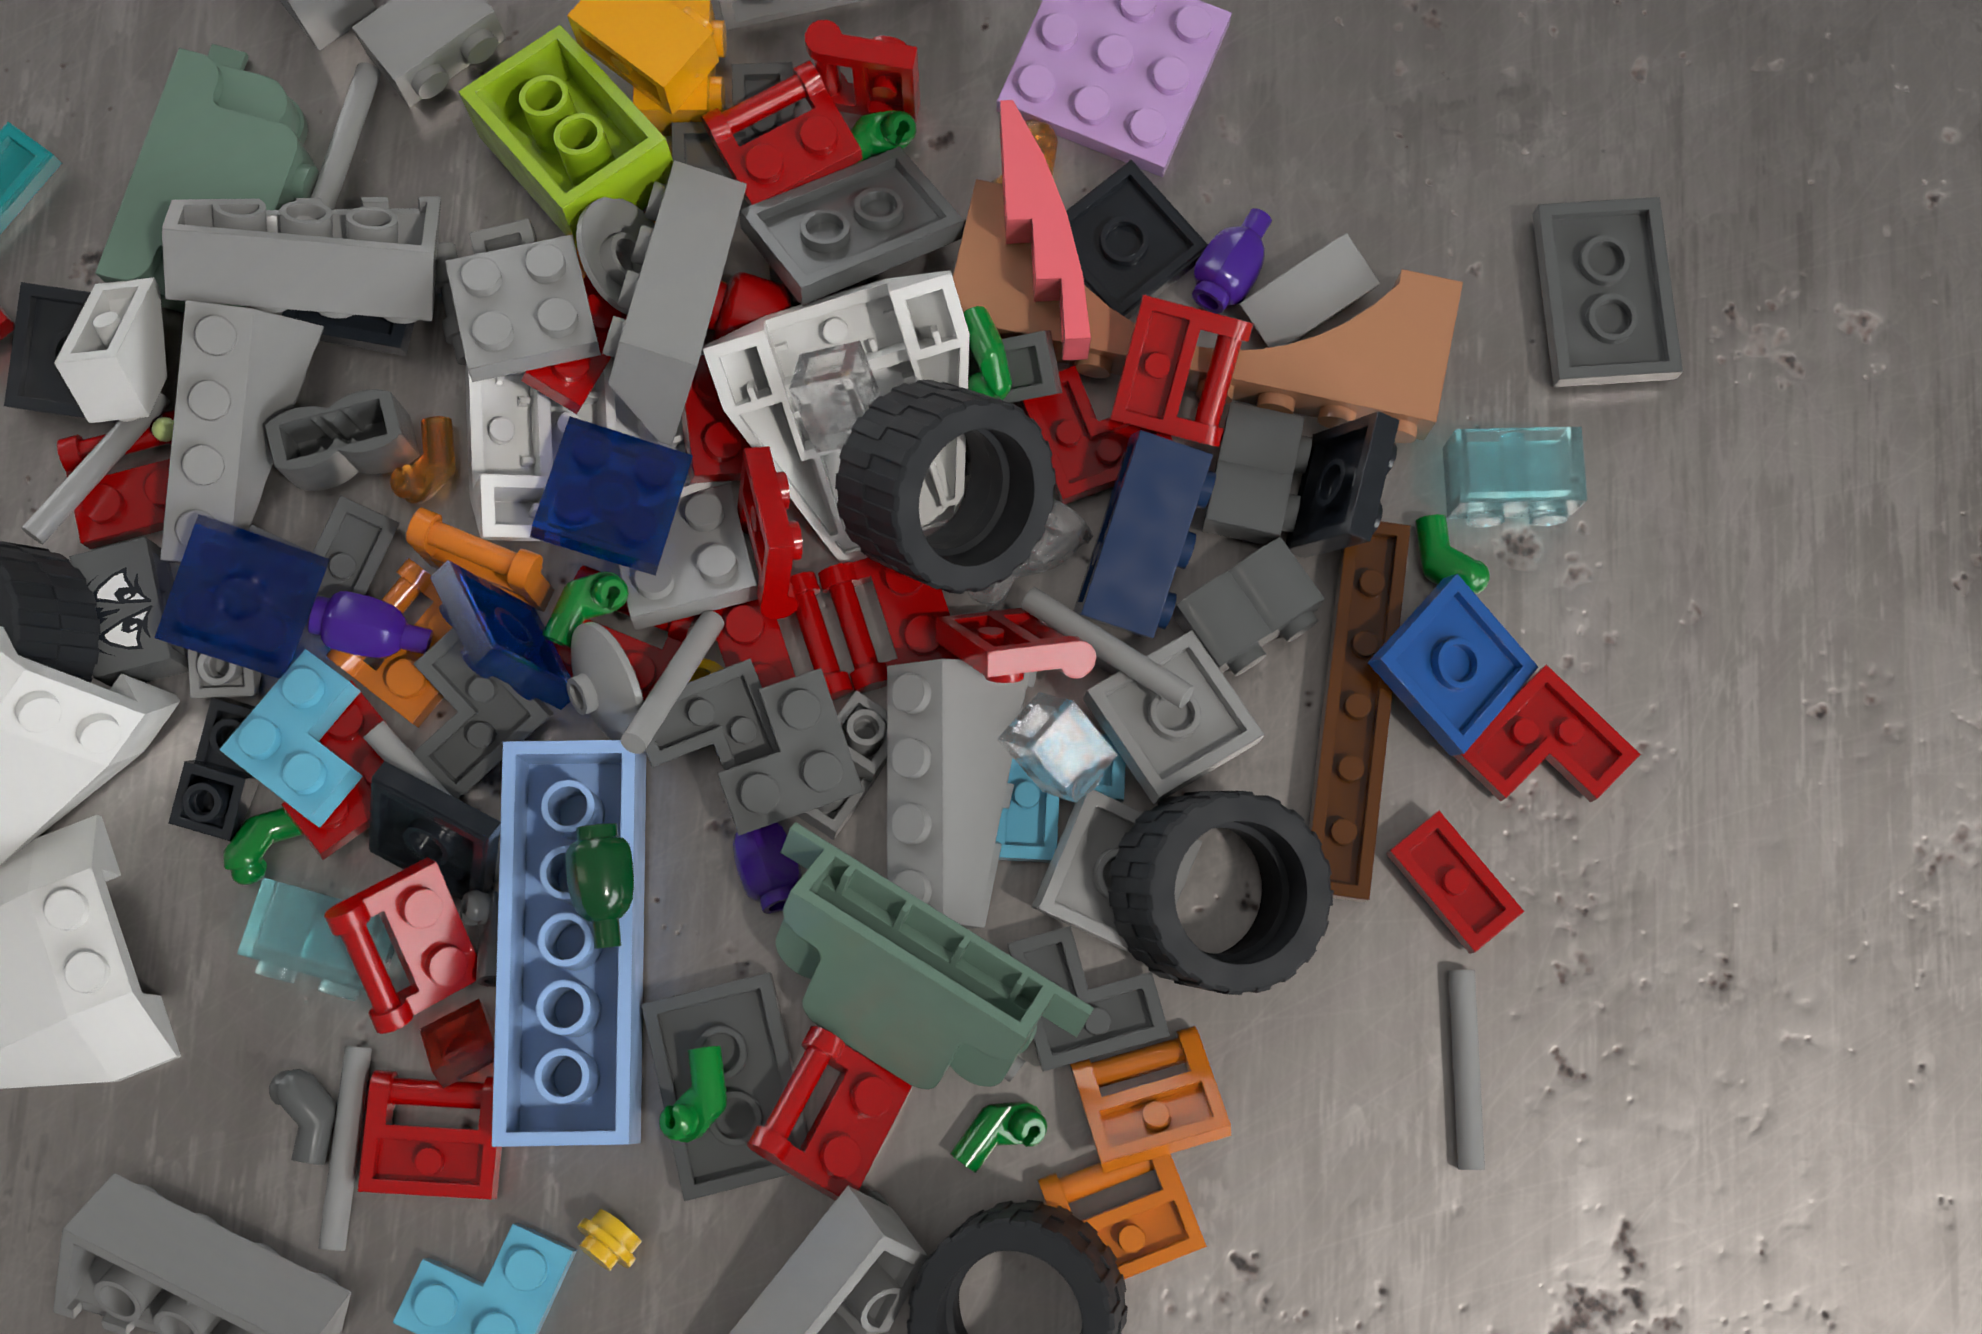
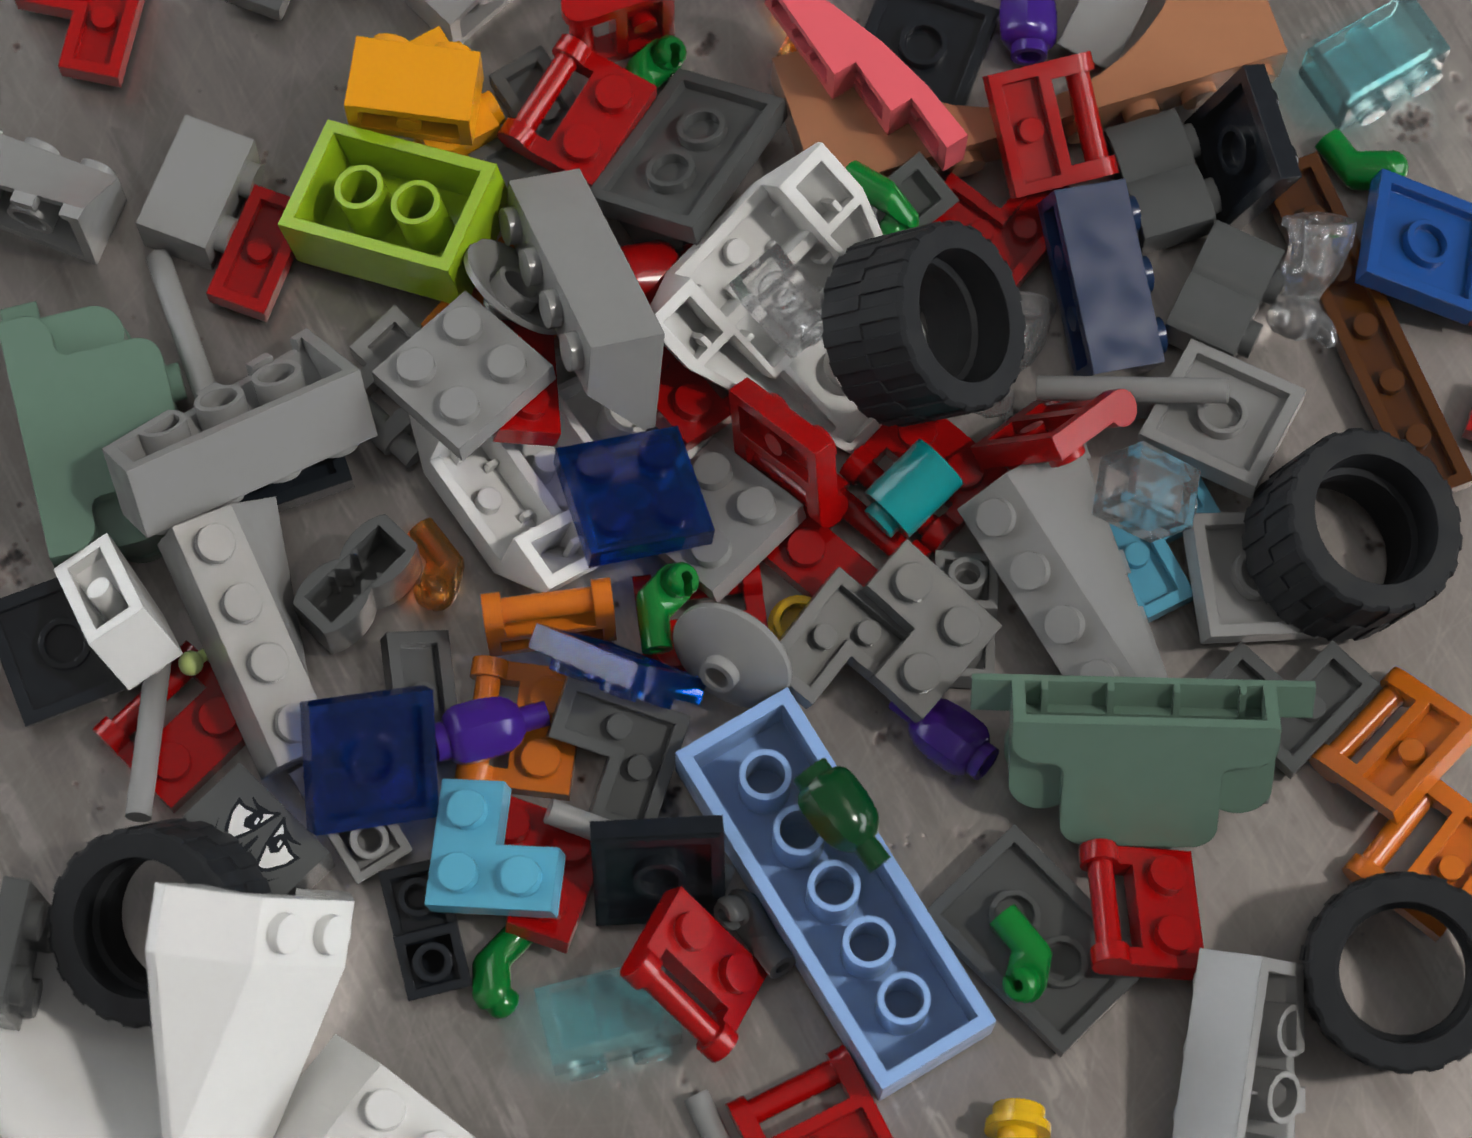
camera: 30 degrees left, 5 degrees down
clear red plate [419,998,495,1088] -> none
light grey bar [621,611,724,754] -> none
green arm [950,1101,1048,1173] -> none
none -> red plate [206,184,295,322]
none -> teal brick [864,439,964,538]
none -> clear animal [1266,212,1357,348]

